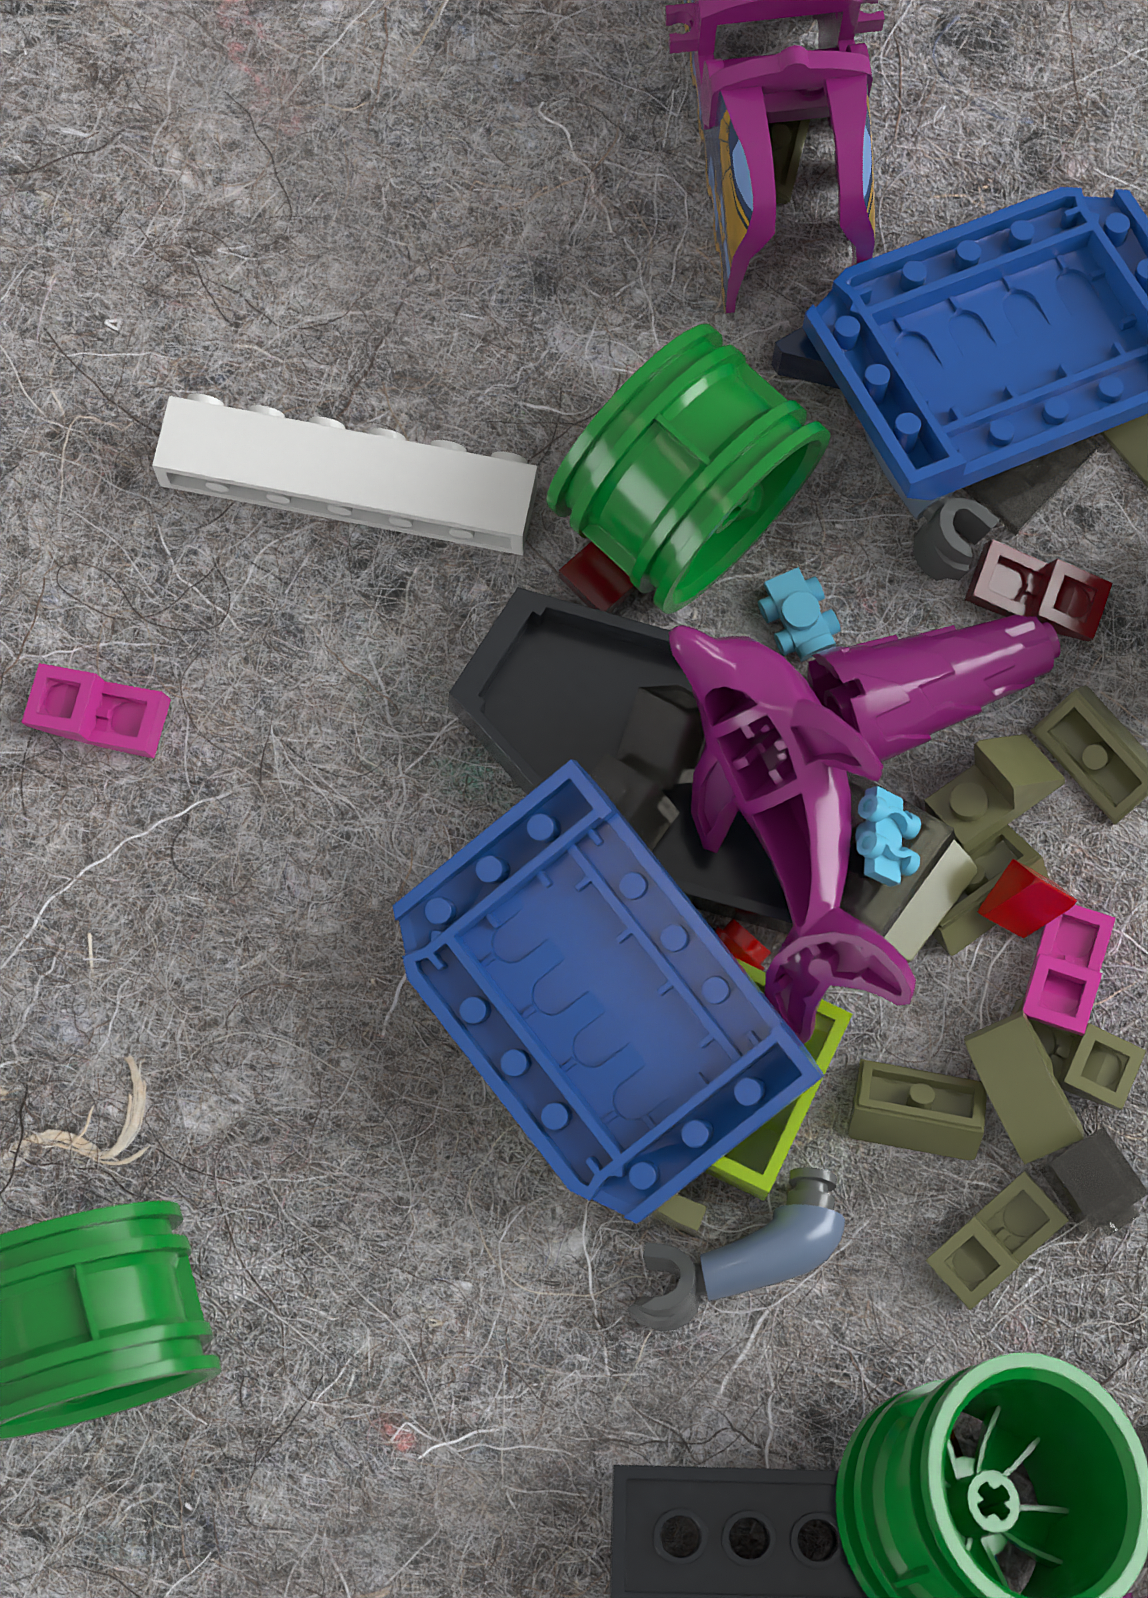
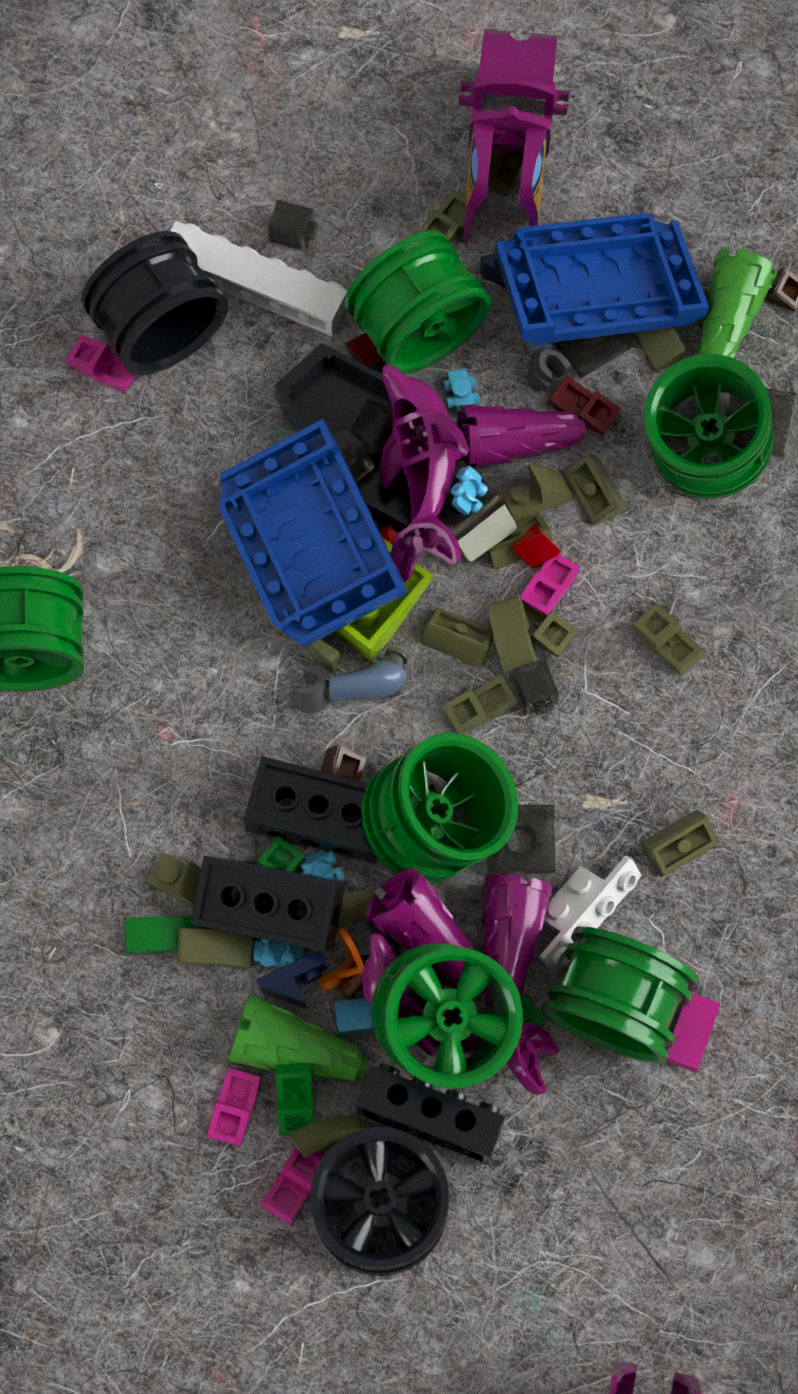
camera: 15 degrees right, 5 degrees down
none -> black wheel [81,231,229,375]
none -> clear smoke brick [268,200,318,251]
none -> reddish brown slope [321,745,367,781]
none -> olive slope [417,190,478,244]

